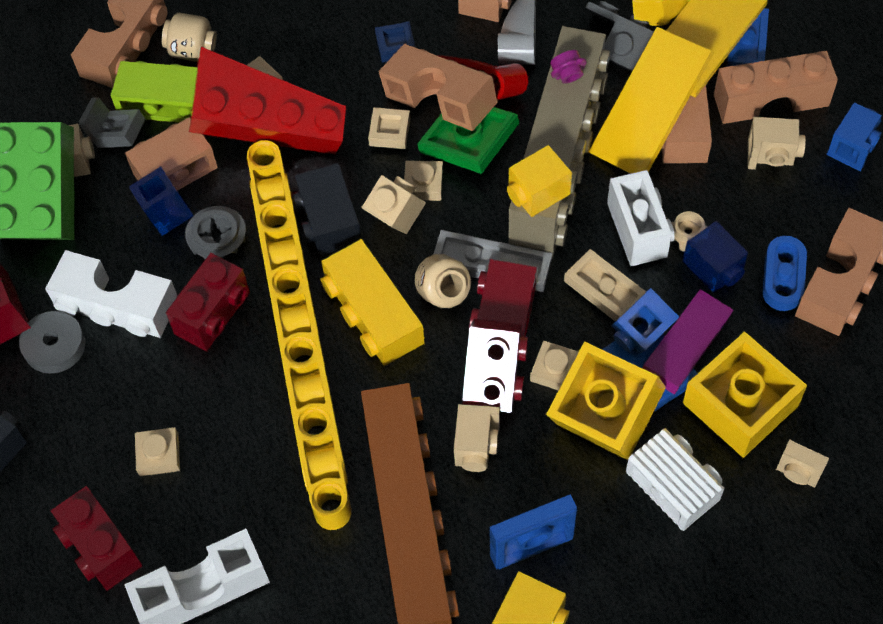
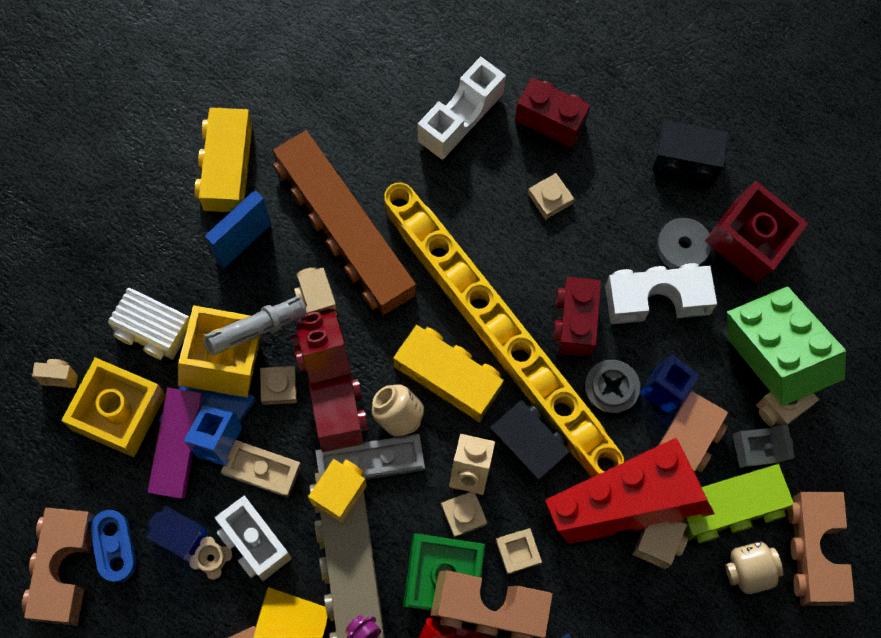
camera: 150 degrees right, 10 degrees up
none -> light grey pin [203,296,307,356]

